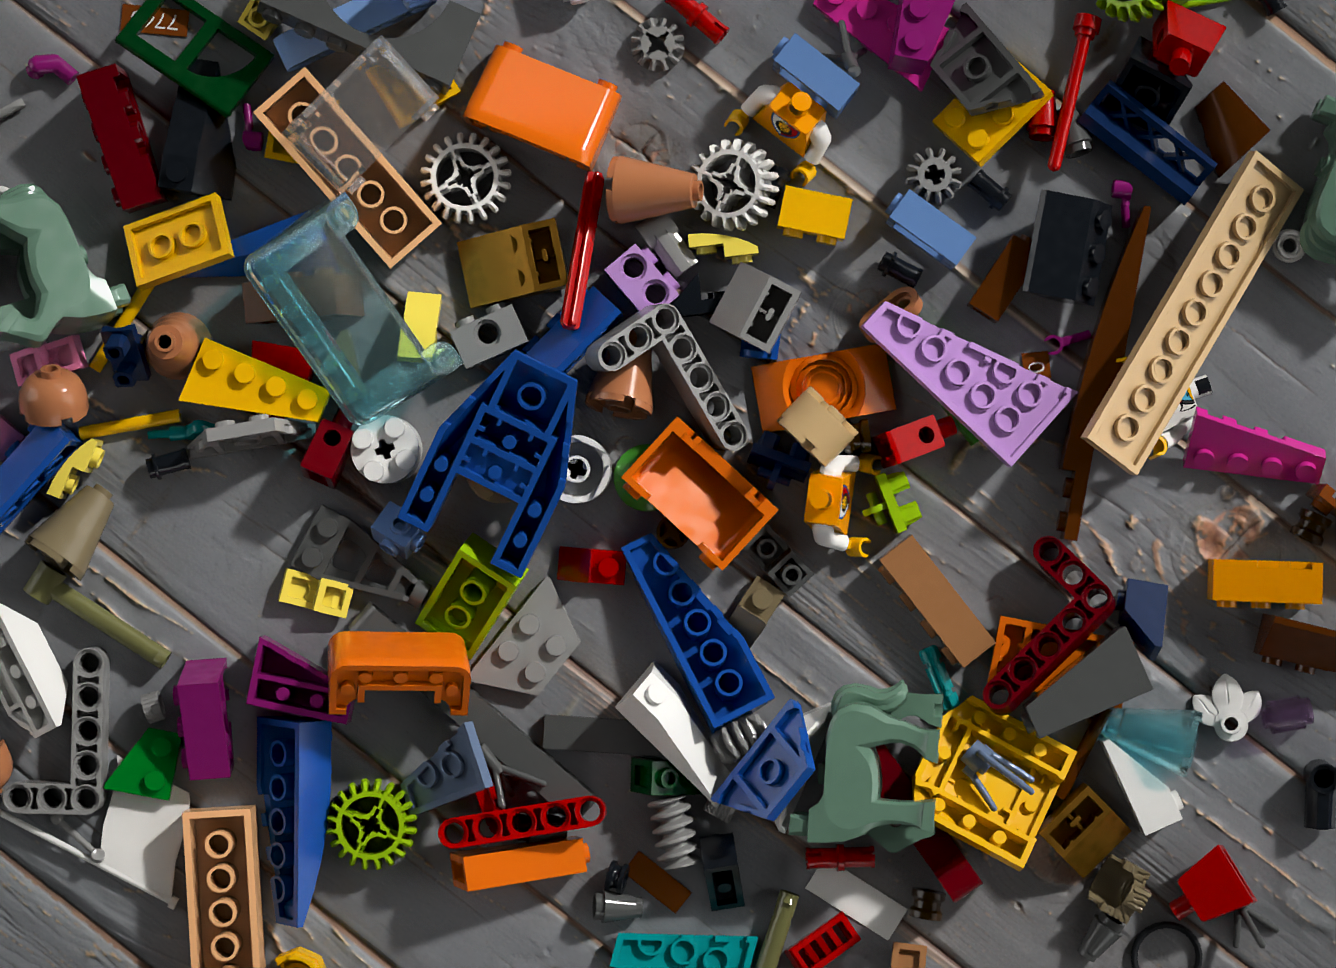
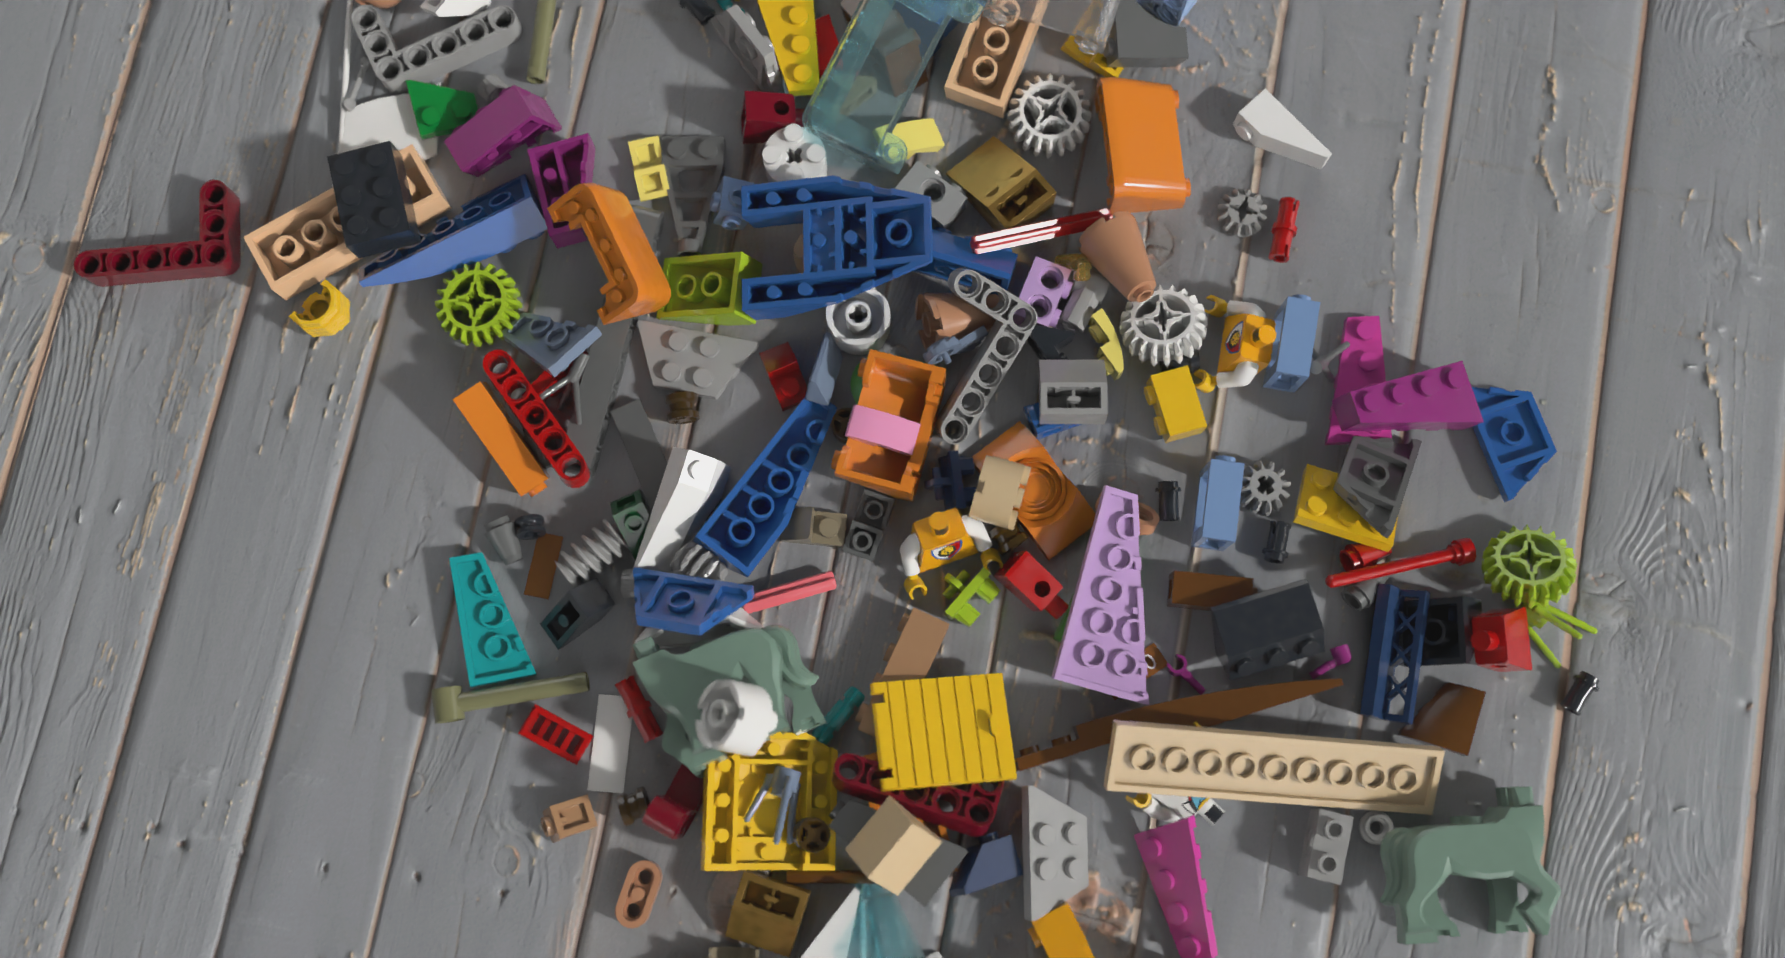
camera: 70 degrees right, 10 degrees down
none -> black brick [327,141,421,258]
none -> nougat plate [615,860,663,928]
none -> dark brown wheel [665,391,700,424]
none -> white brick [696,679,778,756]
none -> coral axle [742,571,837,614]
none -> dark brown wheel [792,817,831,853]
none -> sand blue slope [805,332,843,405]
none -> bright pink slope [845,405,921,456]
none -> tan slope [845,796,942,896]
none -> yellow door [870,673,1017,791]
none -> sand blue piece [923,325,989,365]
none -> light grey wing [1021,786,1089,921]
none -> clear yellow arm [1054,253,1092,281]
none -> light grey brick [1298,808,1354,885]

